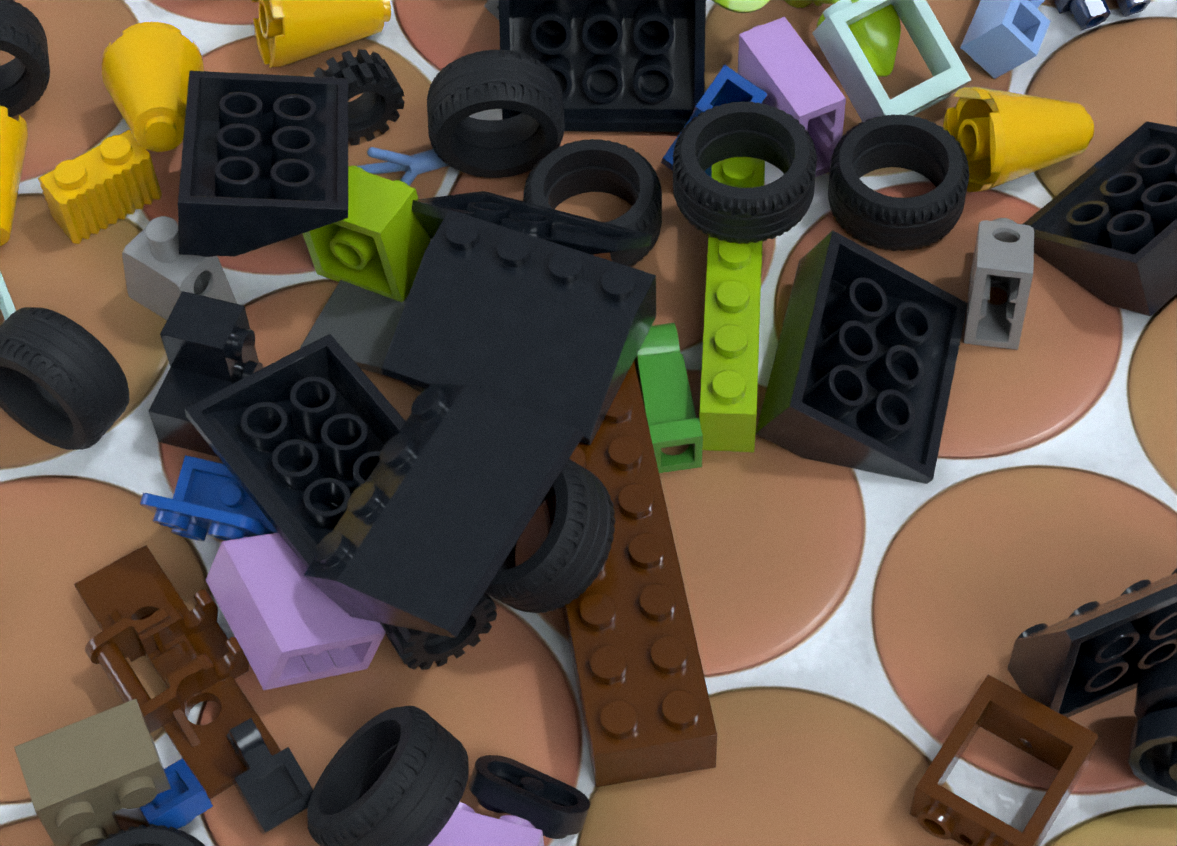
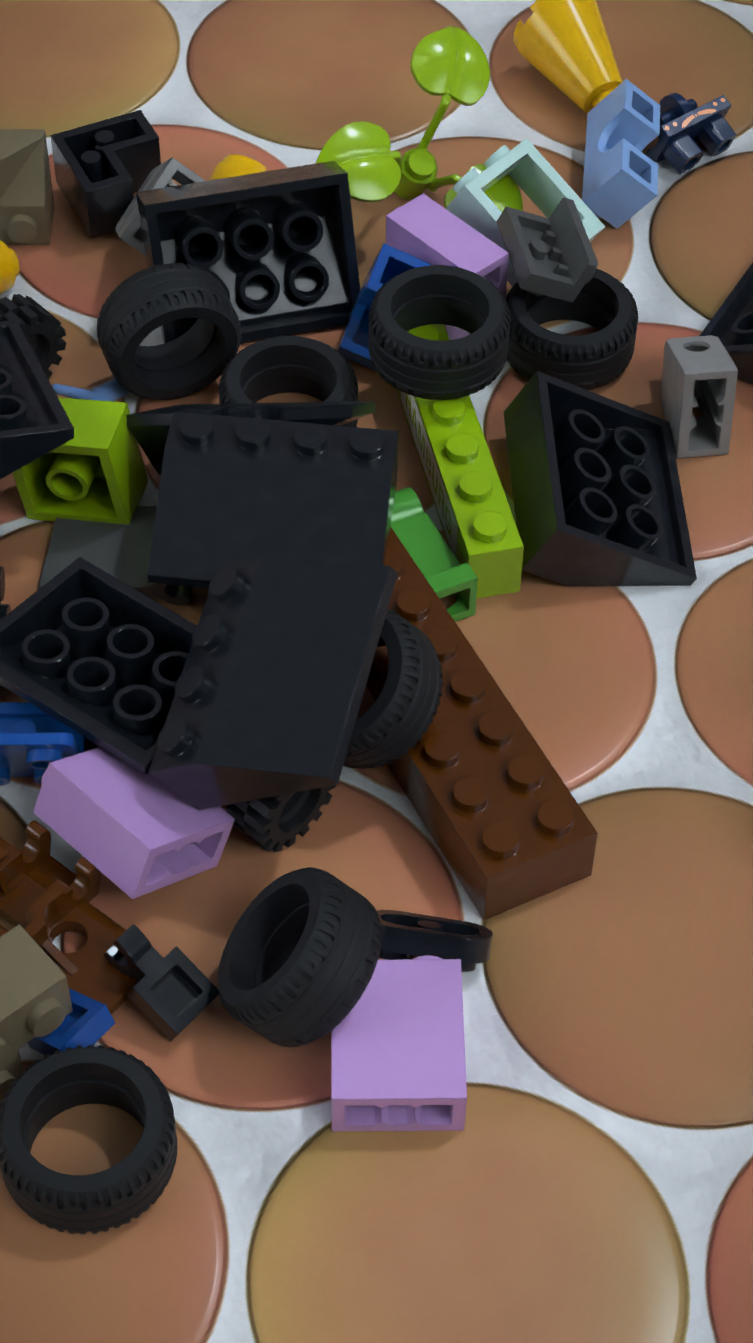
camera: 20 degrees left, 5 degrees down
yellow cone [943,87,1094,192] -> none
none -> dark grey bracket [497,198,598,303]

